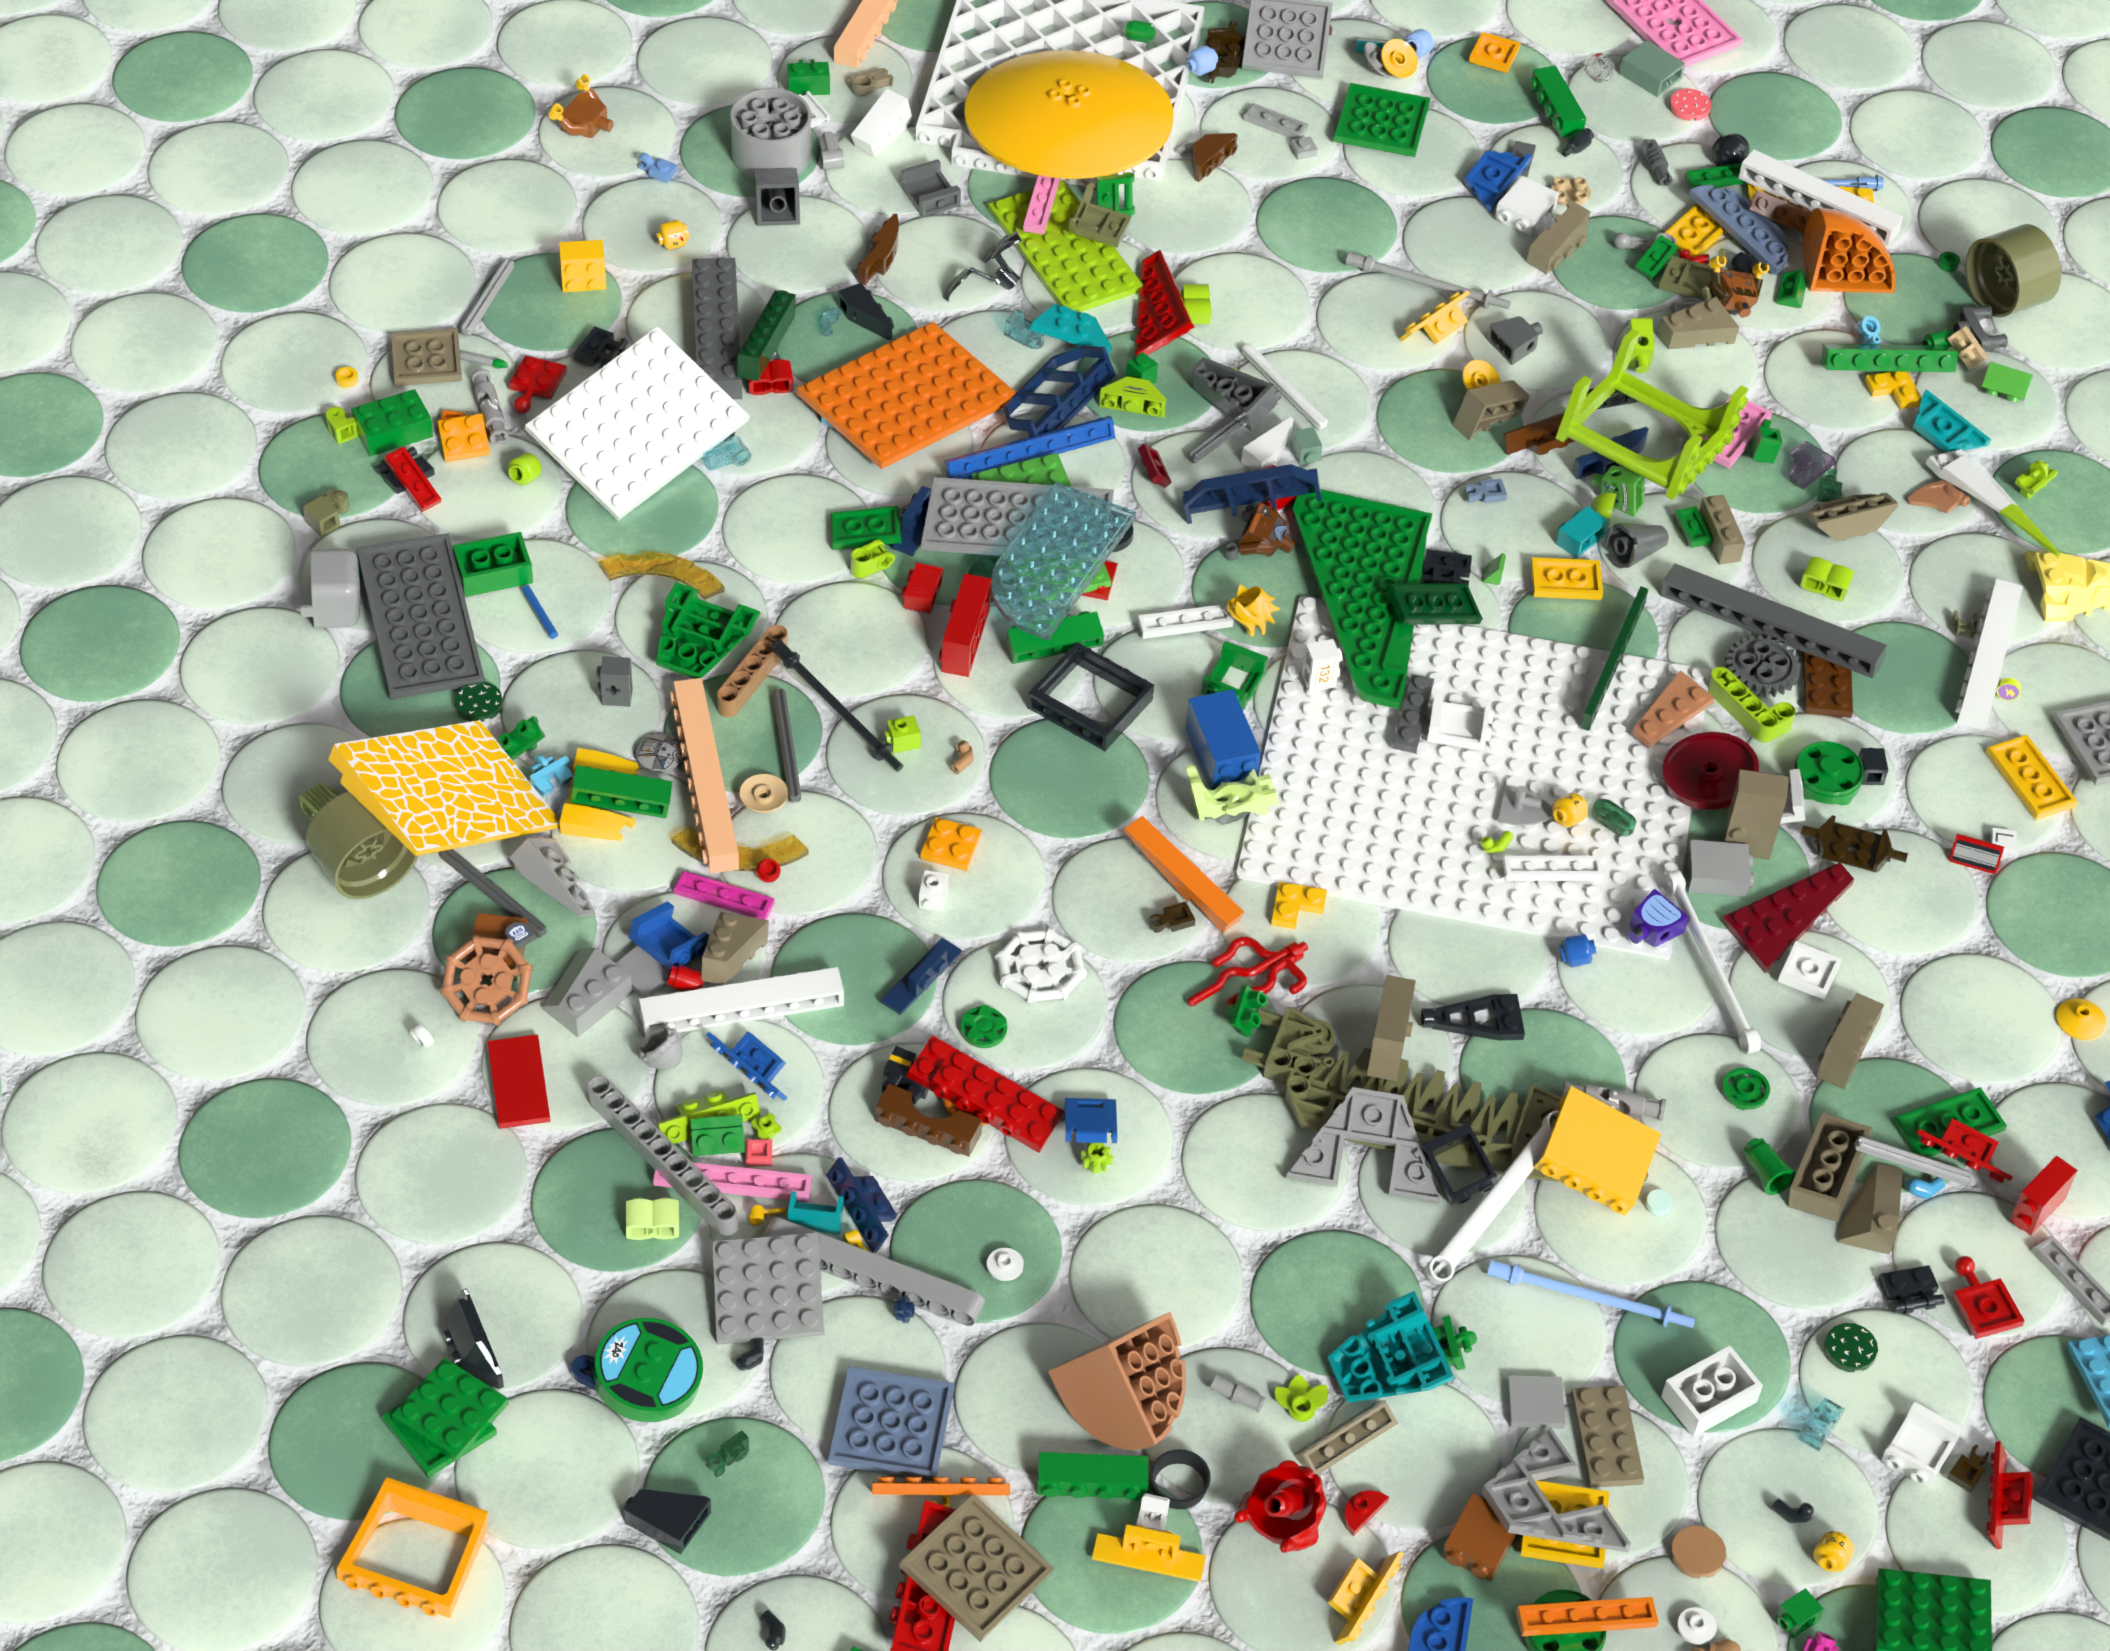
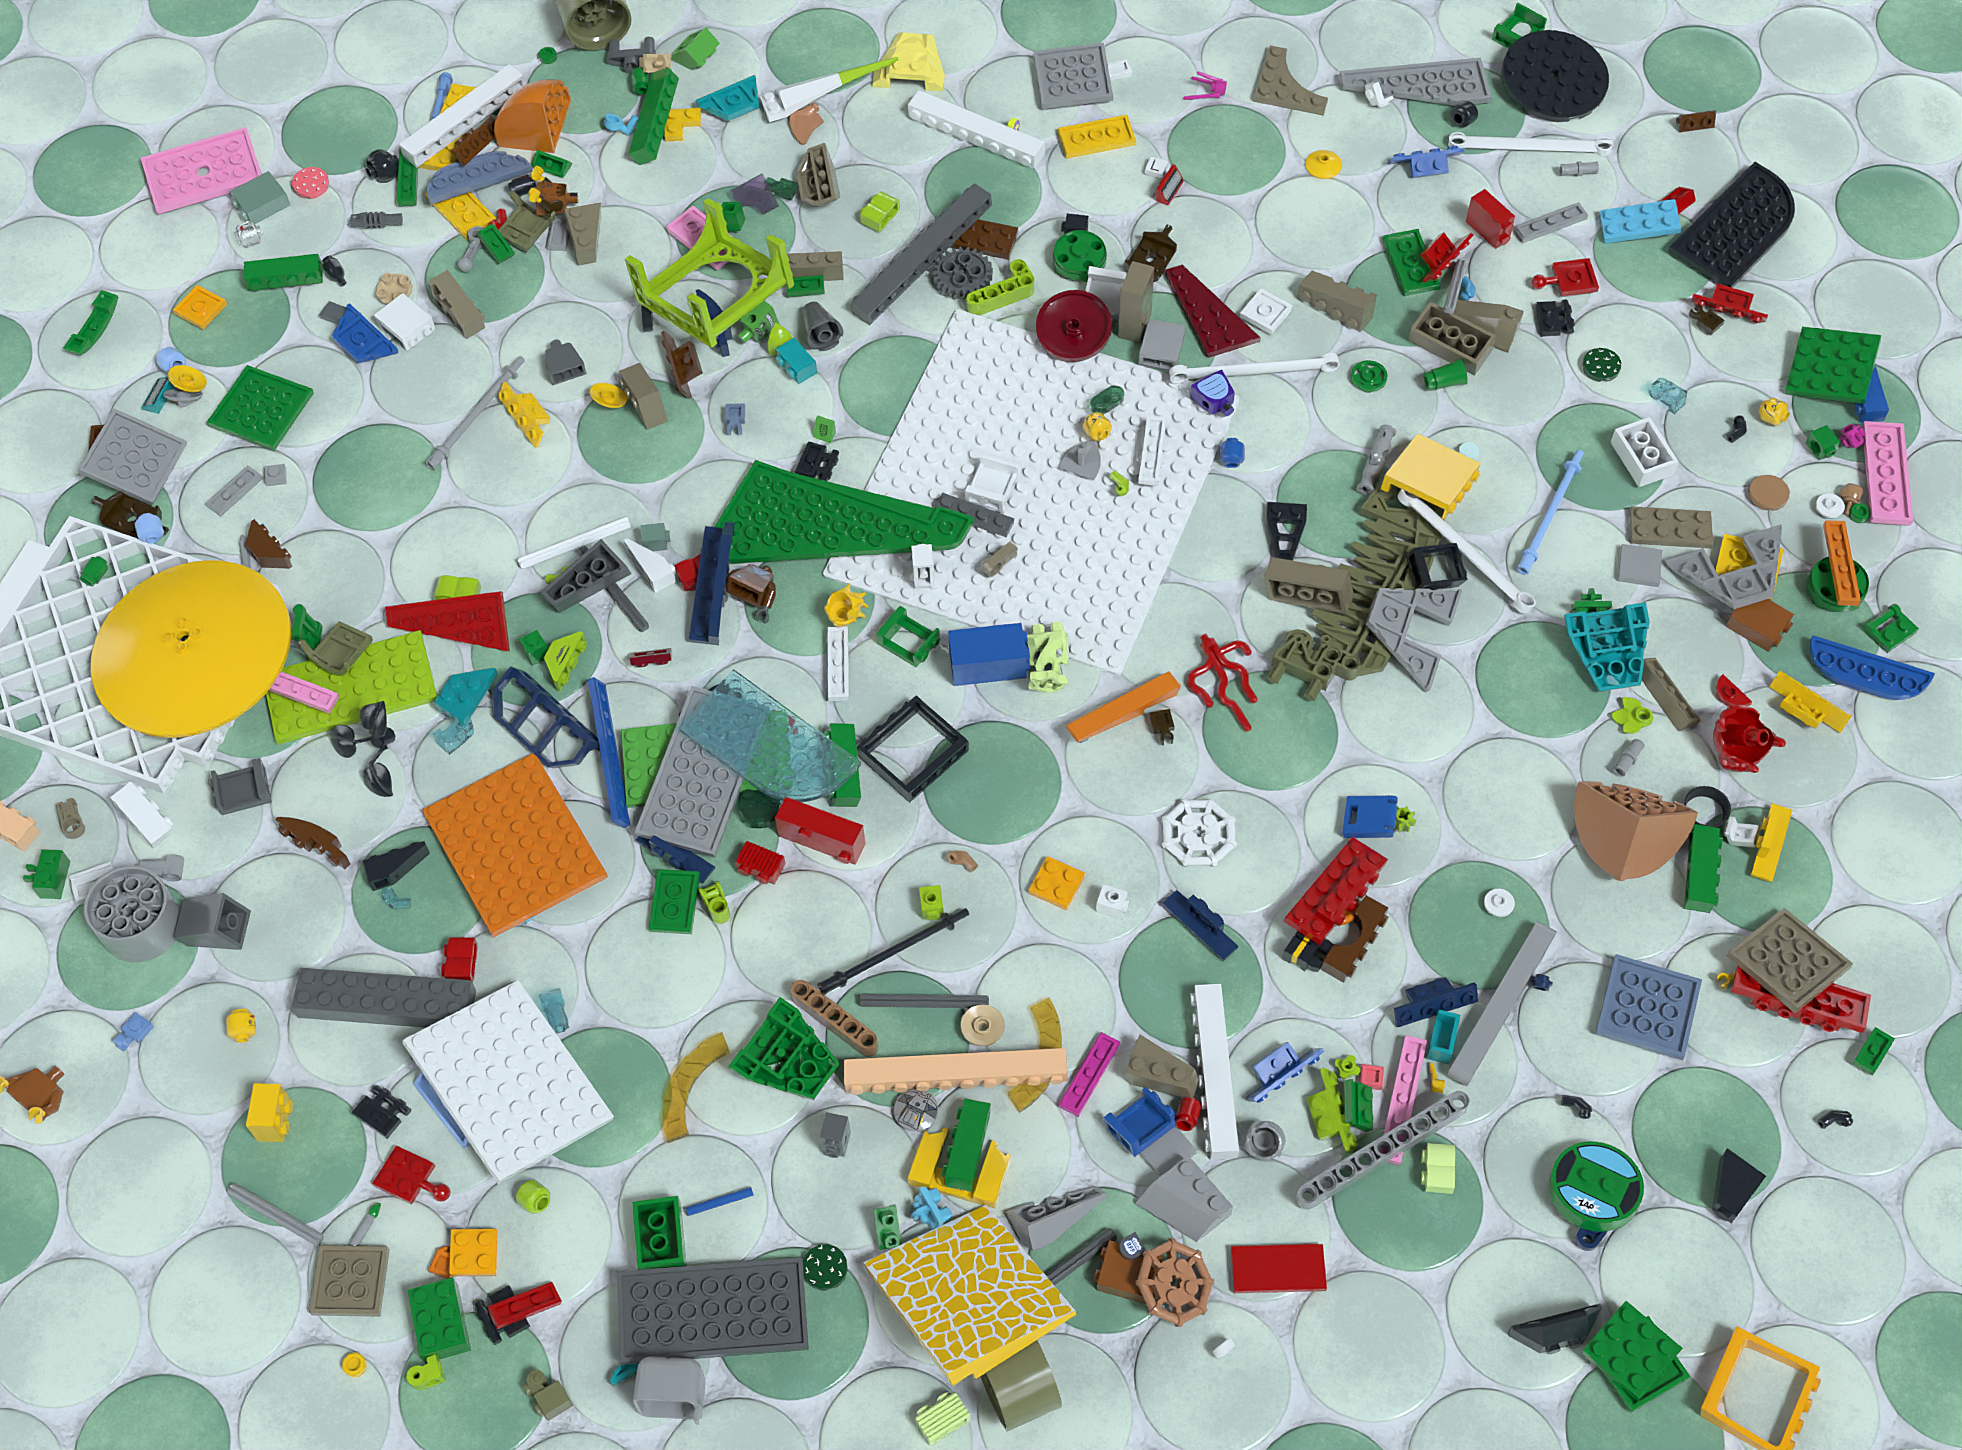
camera: 75 degrees left, 10 degrees up
light grey piece [471,368,510,445] -> none
clear green plate [705,1430,749,1477] -> none
light grey plate [712,1232,825,1345] -> none
dark green brick [737,290,796,381] -> none
red plate [756,859,781,883] -> none
yellow hand [843,1230,868,1251] -> none
orange plate [872,1476,1010,1495] -> none
green wheel [960,1005,1007,1048] -> none
green hips [1226,985,1268,1037] -> none
yellow plate [1271,882,1327,929] -> none
dark green tile [1386,584,1483,625] -> none
yellow plate [1531,557,1603,600] -> none
dark green tile [1581,586,1649,731] -> none
lime torso [1626,318,1655,373] -> none
nougat wing [1632,670,1715,748] -> none
white panel [1881,1401,1963,1488] -> none
olive piece [1952,610,1977,638] -> none
lime hips [2015,460,2058,499] -> none
none -> dark tan piece [982,541,1018,577]

